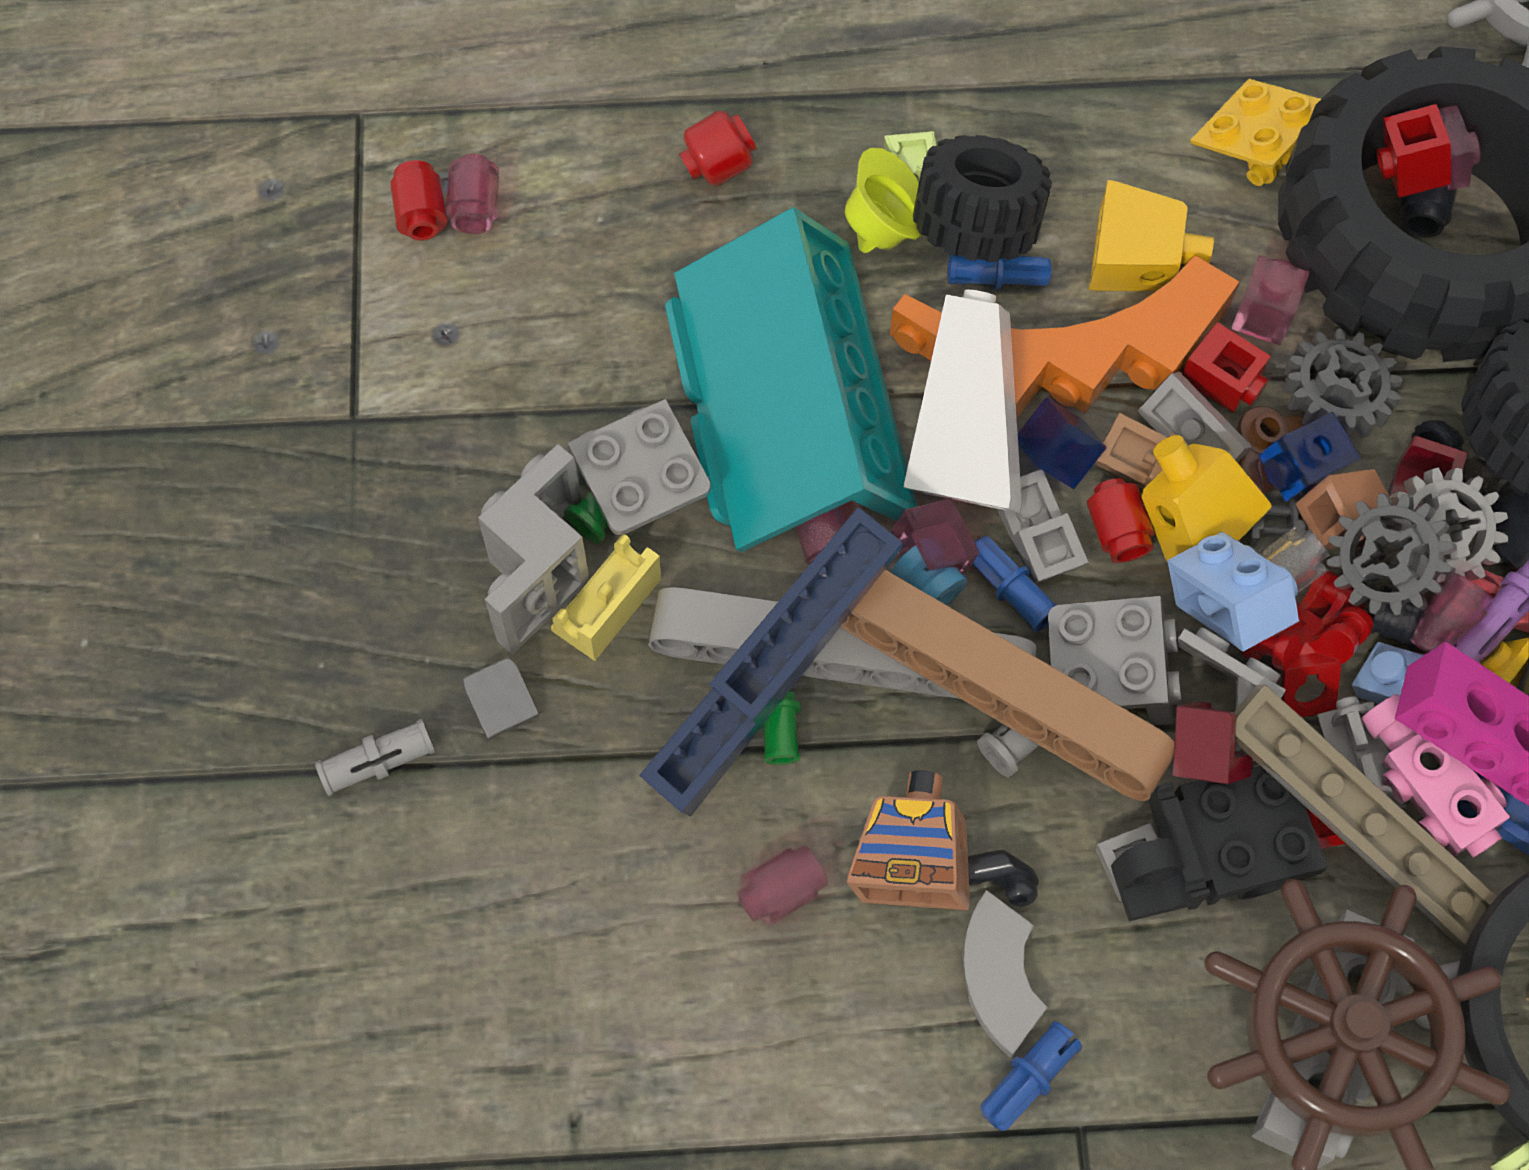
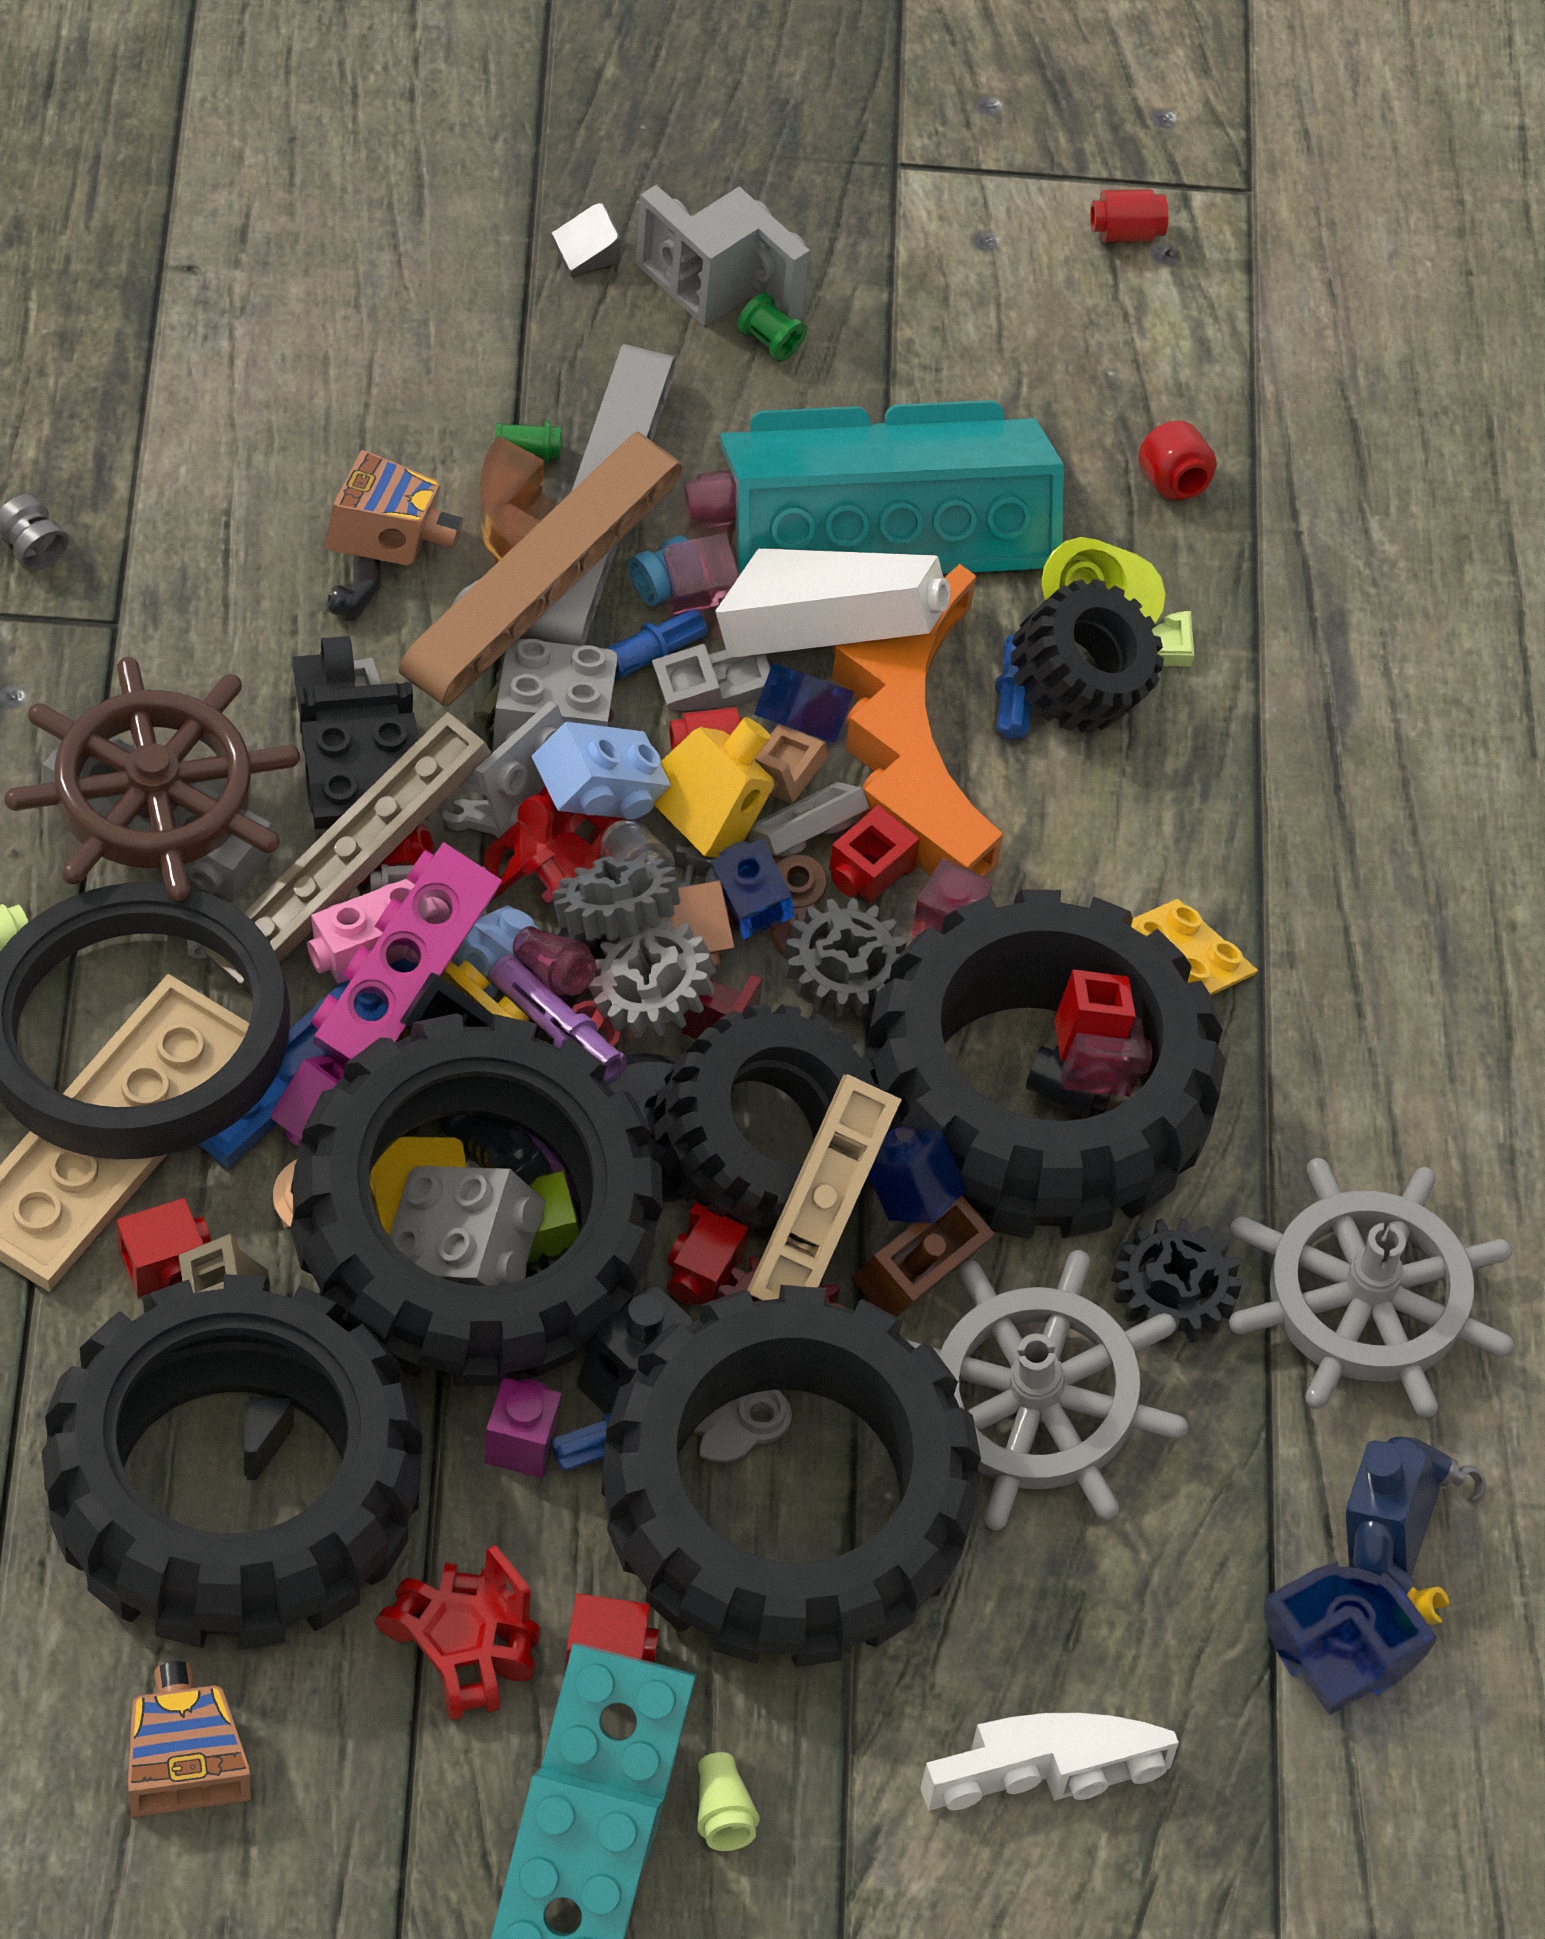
camera: 90 degrees right, 10 degrees down
light grey pin [315,719,435,796] -> none
clear pink brick [446,154,500,234] -> none
light yellow hinge [551,534,662,661] -> none
light grey bracket [567,399,710,535] -> none
dark blue slope [639,507,904,817] -> none
clear pink brick [737,845,828,926] -> none
light grey tile [962,890,1048,1058] -> none
blue axle [980,1021,1082,1131] -> none
yellow torso [1088,180,1214,291] -> none
dark red panel [1173,701,1252,784] -> none
none -> clear orange brick [479,436,544,563]

